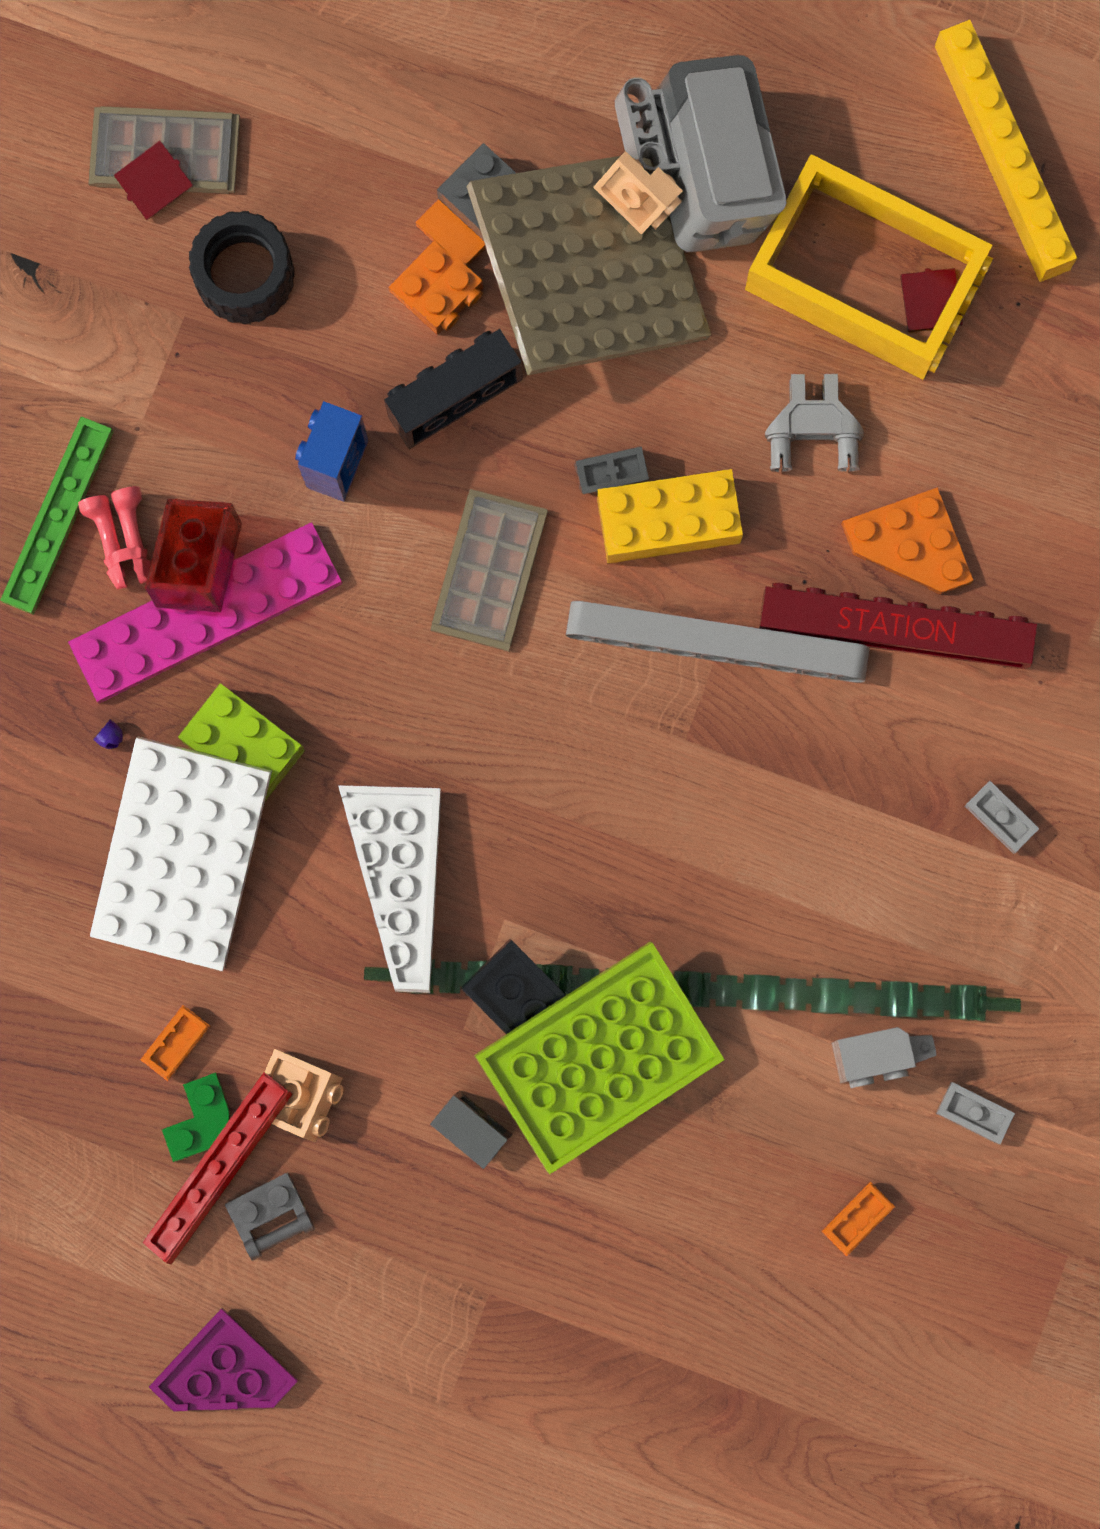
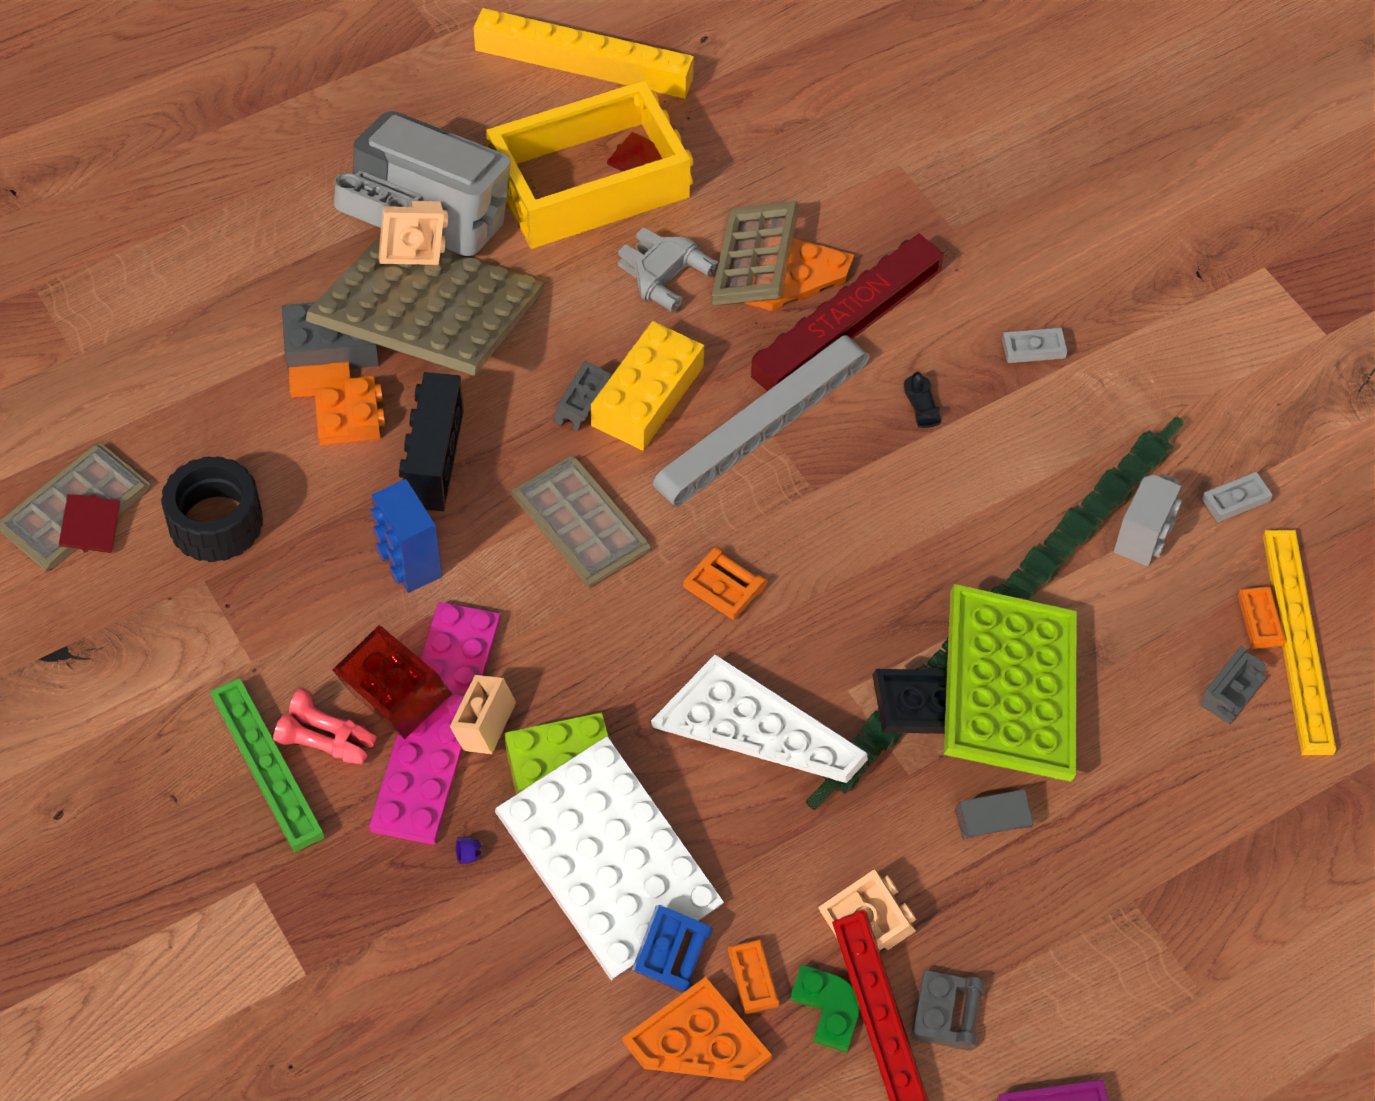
camera: 55 degrees left, 25 degrees down
none -> light nougat brick [450,675,516,754]
none -> orange plate [622,976,772,1081]
none -> blue plate [631,905,713,993]
none -> orange plate [683,546,768,621]
none -> dark tan piece [711,201,799,305]
none -> black piece [904,371,941,428]
none -> dark grey hinge [1200,646,1267,725]
none -> yellow tile [1263,530,1336,755]

